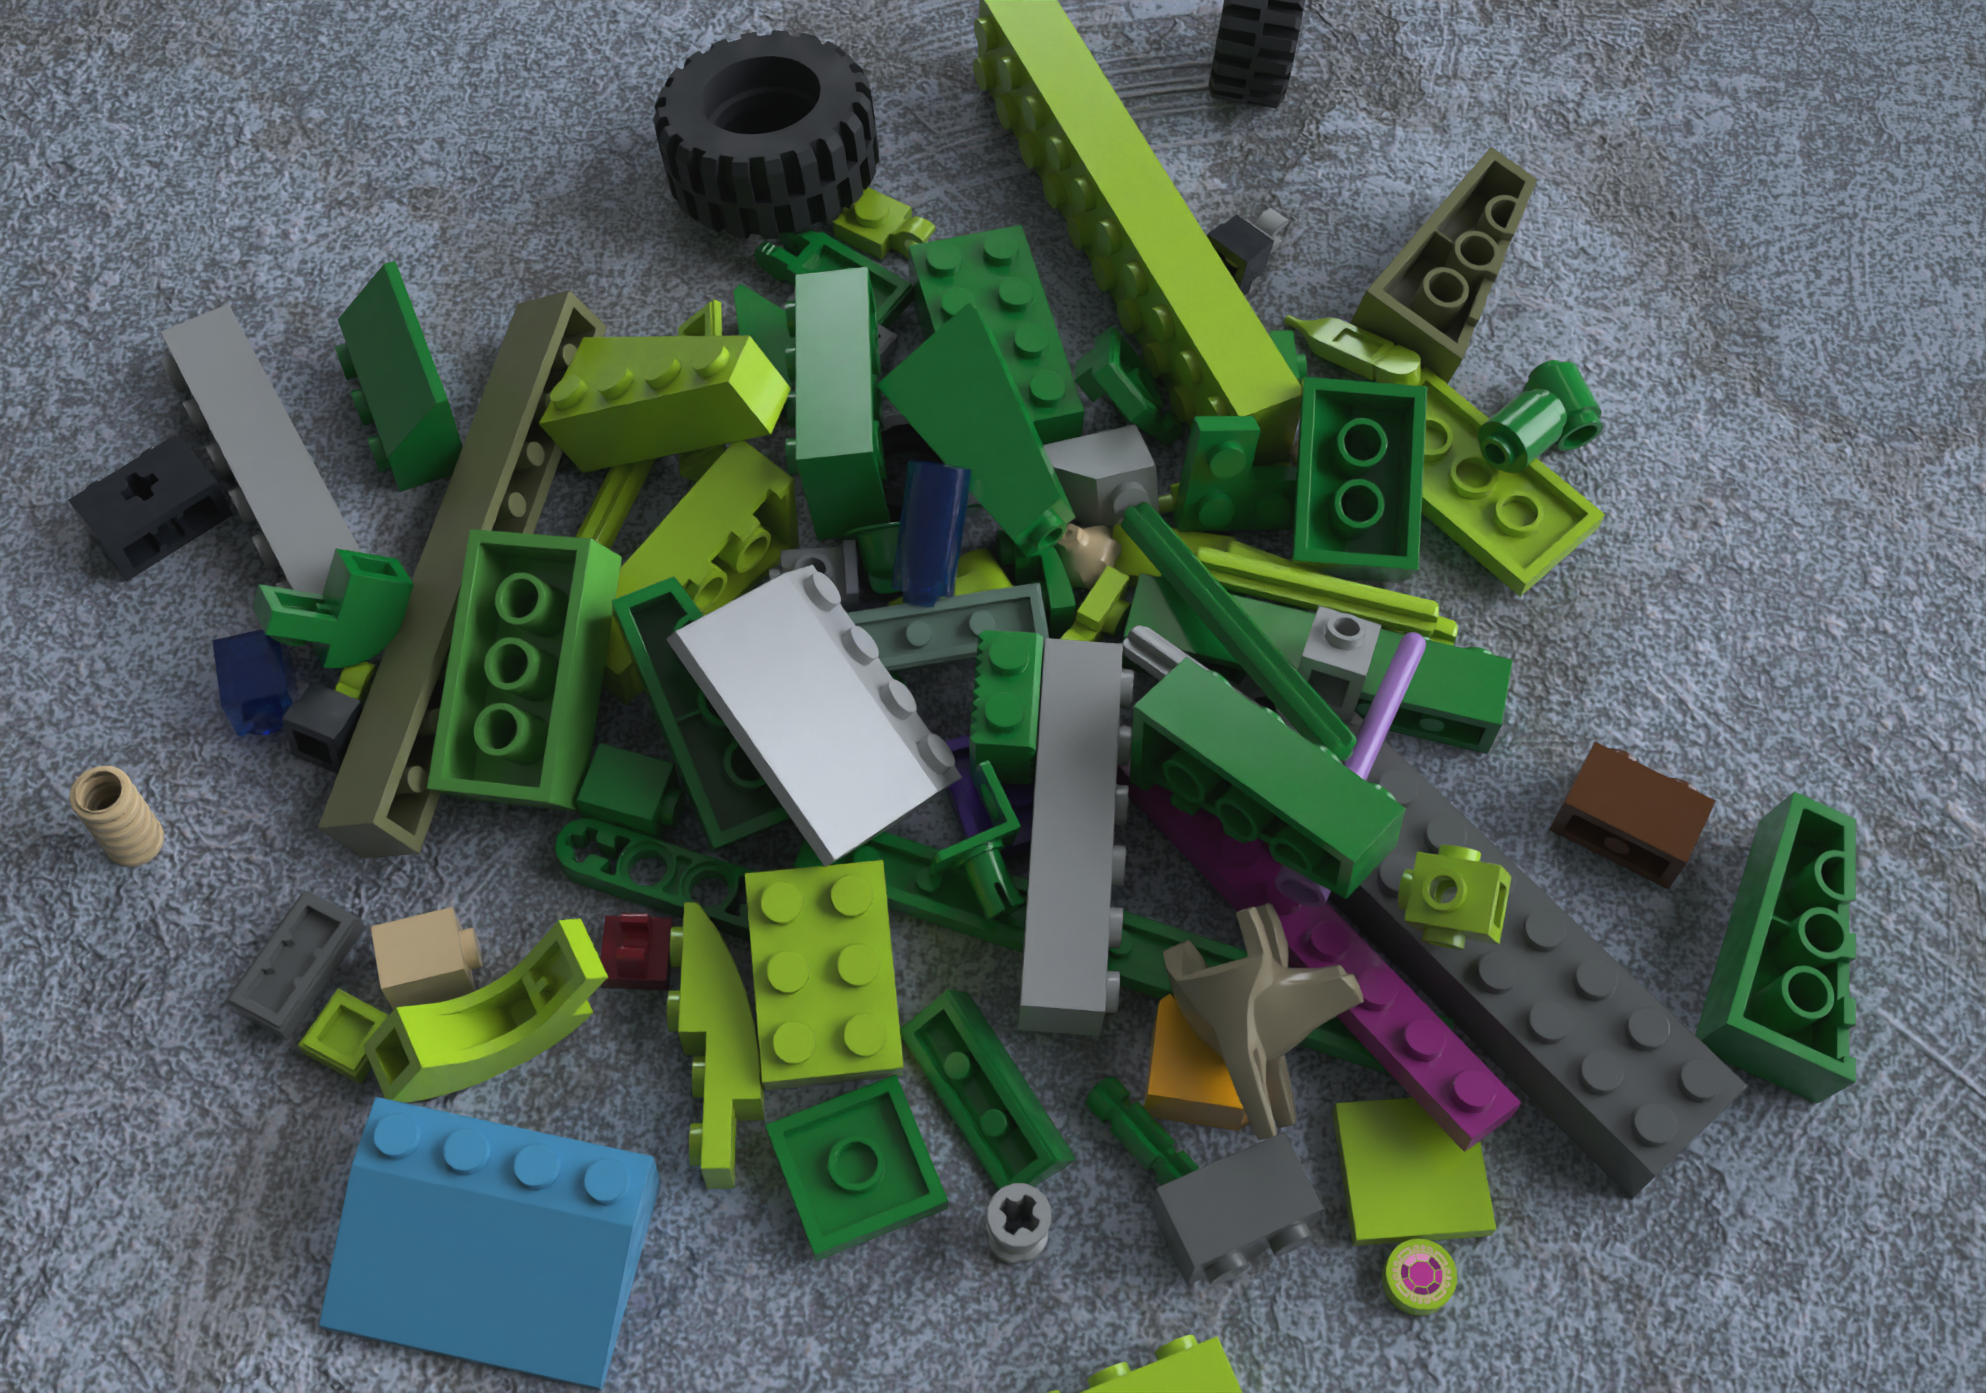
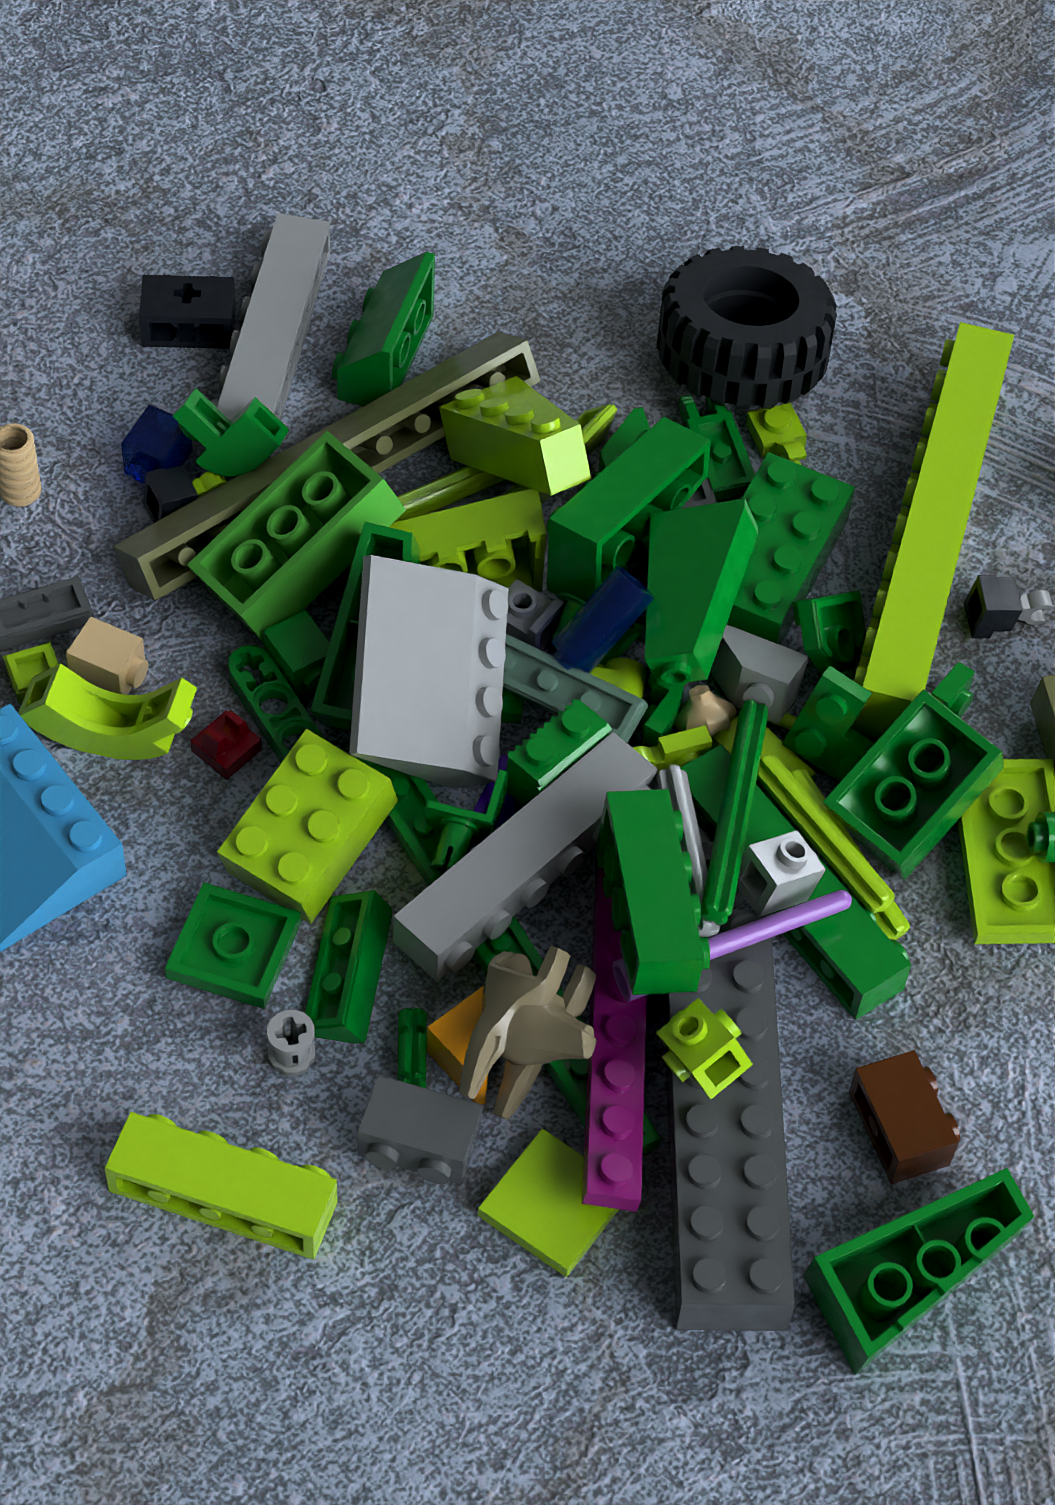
camera: 40 degrees right, 5 degrees down
lime slope [667,902,765,1189] -> none
lime piece [1284,315,1421,386] -> none
tile [1382,1239,1457,1316] -> none

